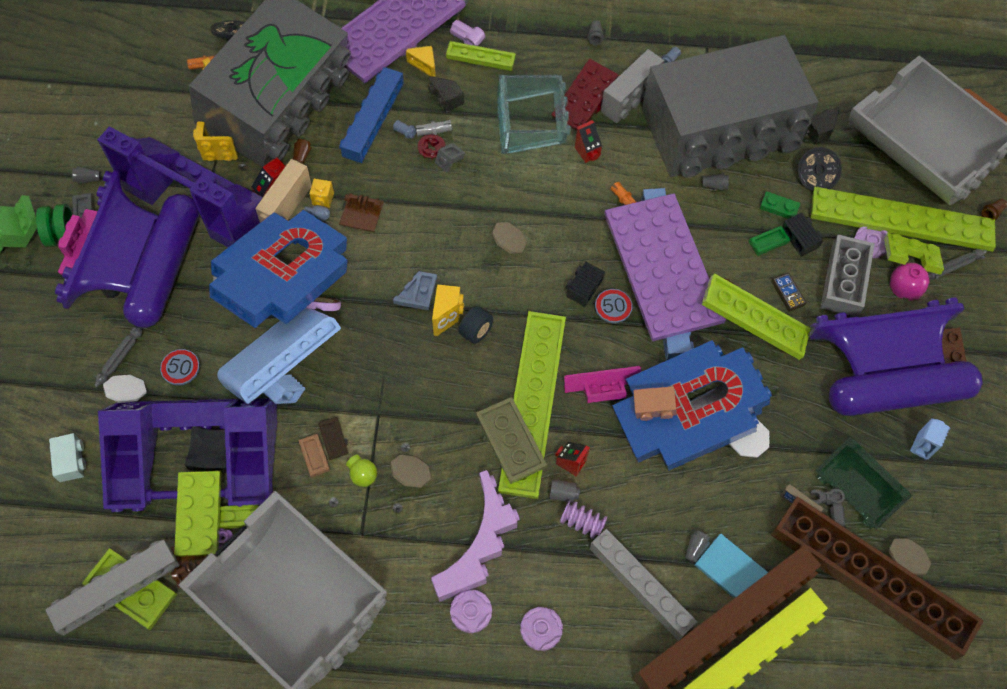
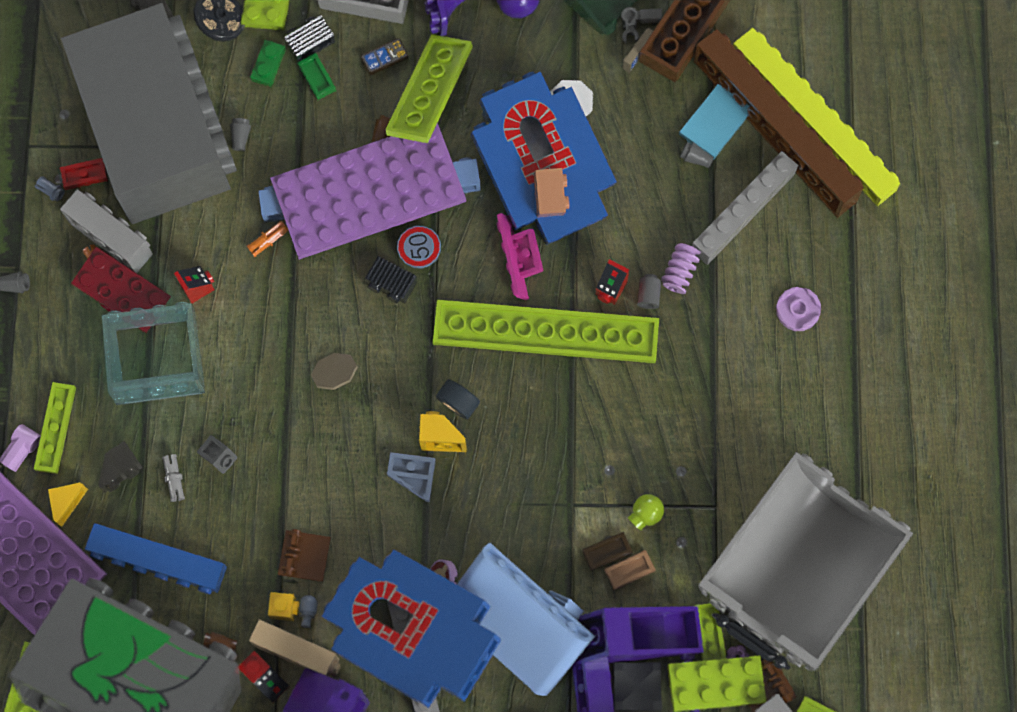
camera: 90 degrees left, 10 degrees up
dark tan piece [390,455,431,488] -> none
sand blue pin [393,120,416,139] -> none
dark red gear [417,134,446,160] -> none
lavender arch [431,470,519,602] -> none
lavender tile [450,590,492,633] -> none
olive plate [476,397,547,484] -> none

